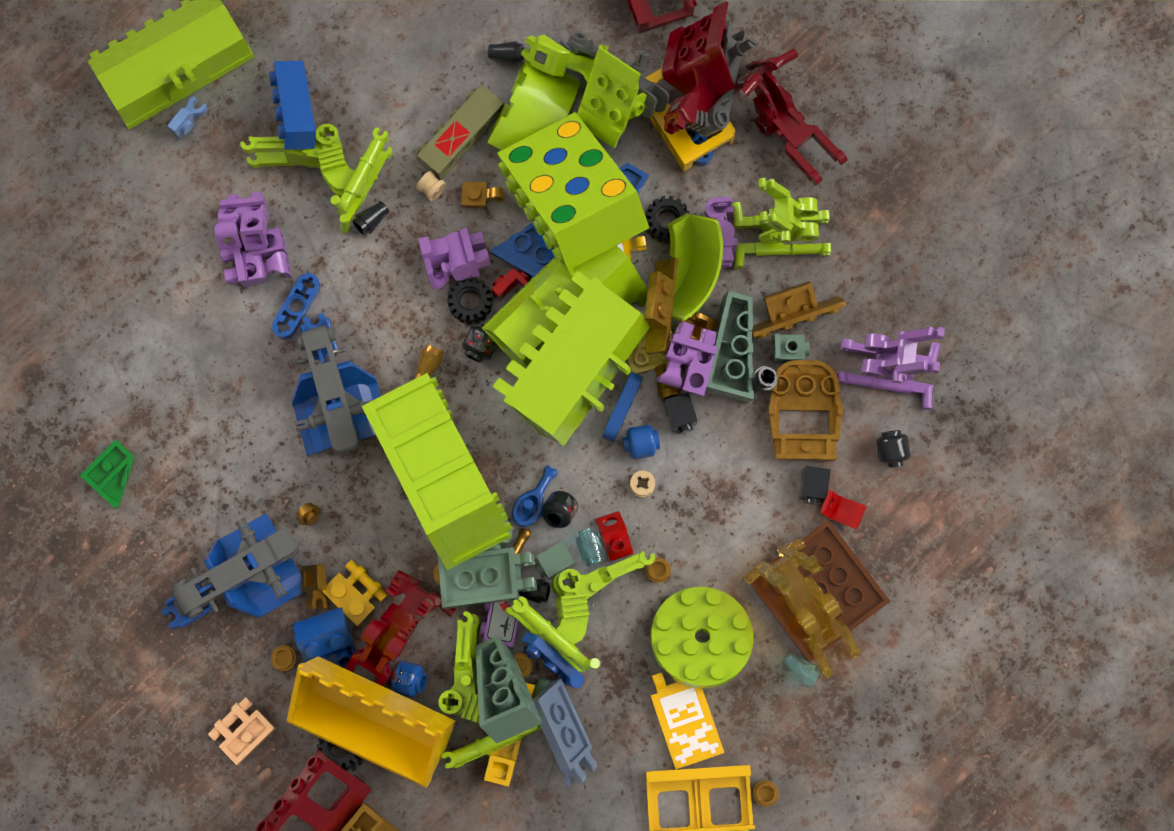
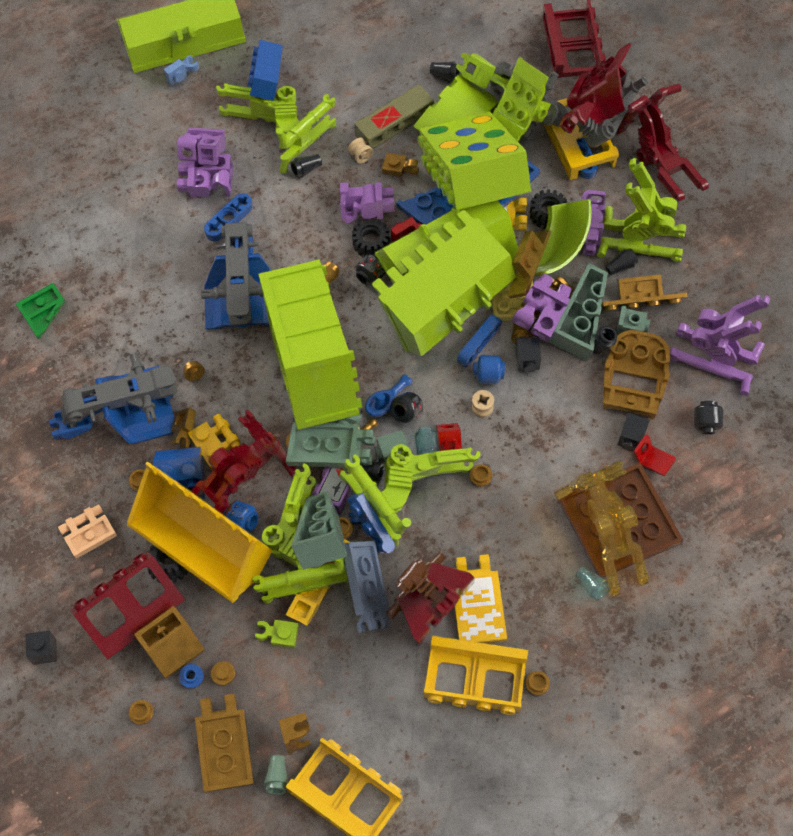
camera: 15 degrees right, 15 degrees down
lime plate [650,587,754,688] -> none
none -> lime plate [255,620,299,648]
none -> dark red piece [386,551,475,645]
none -> black cone [605,248,638,276]

